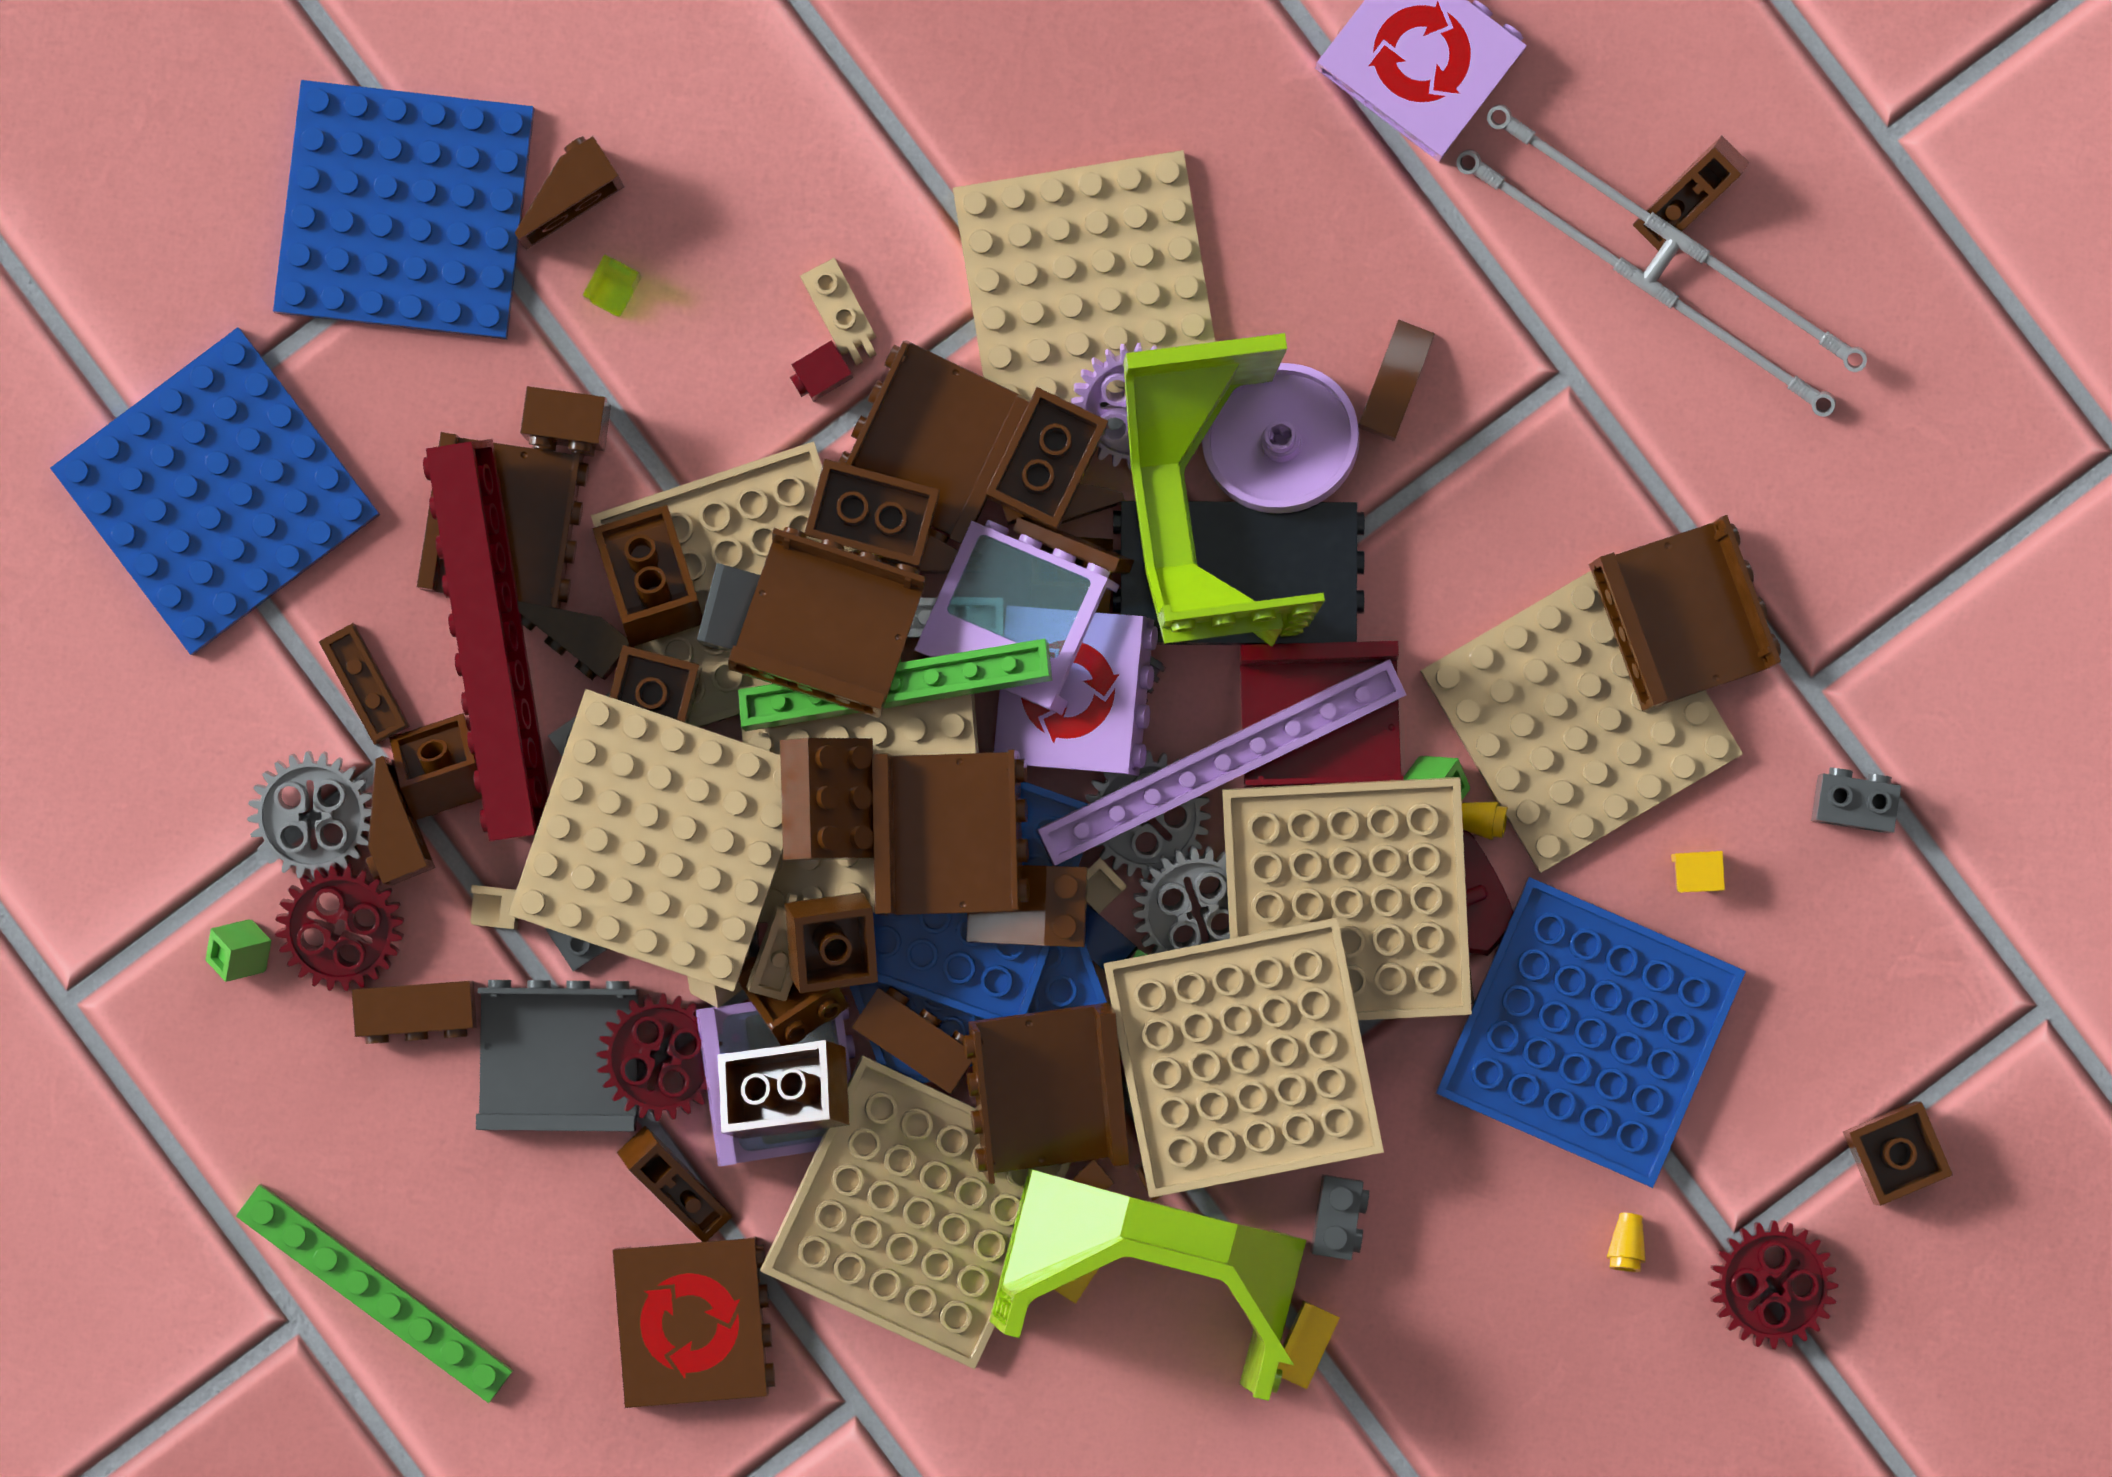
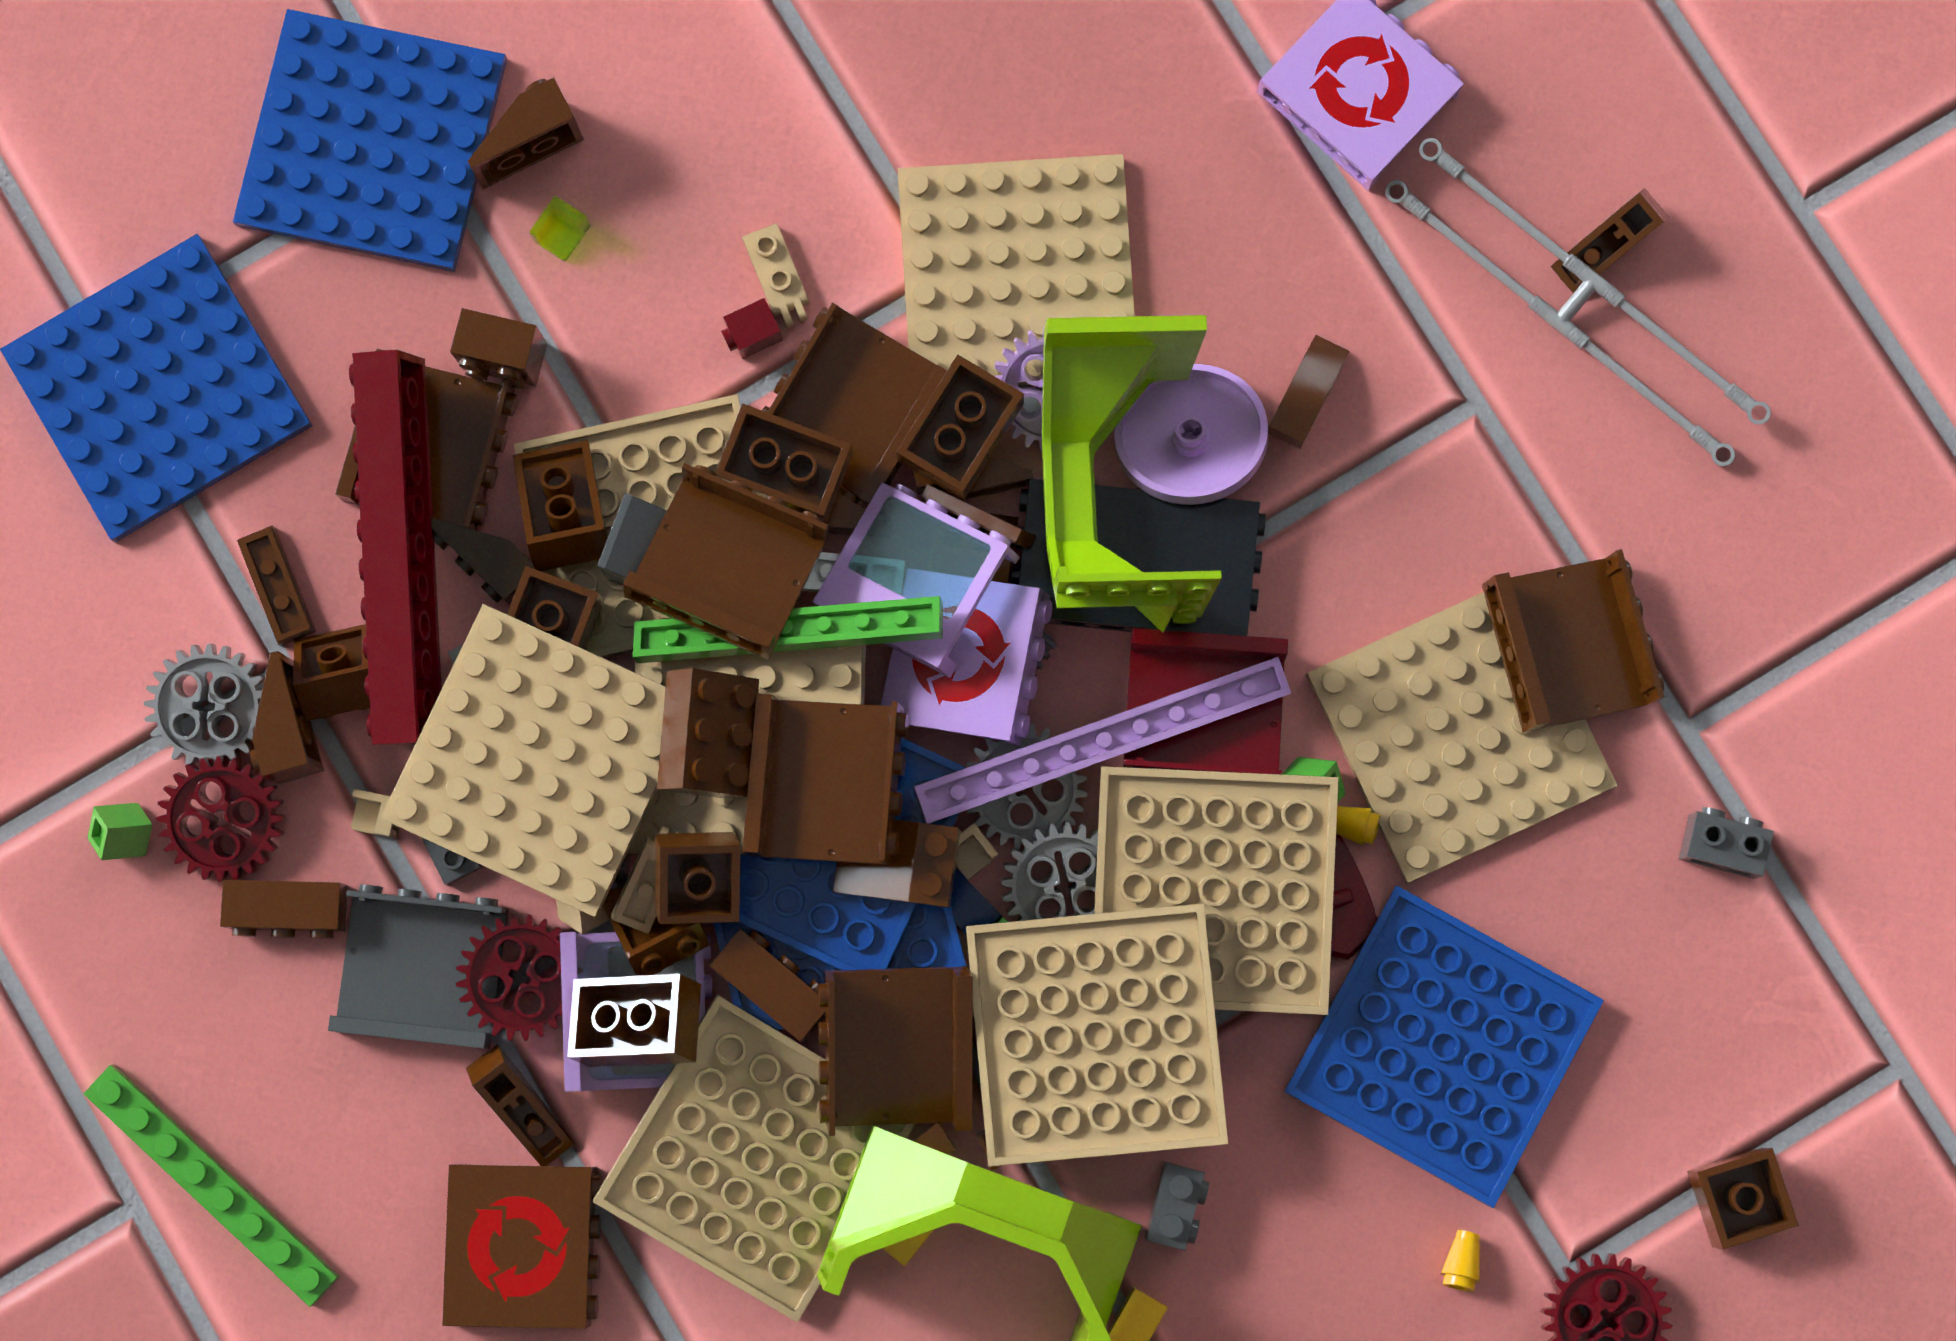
camera: 10 degrees right, 5 degrees down
yellow panel [1671,851,1725,893] -> none

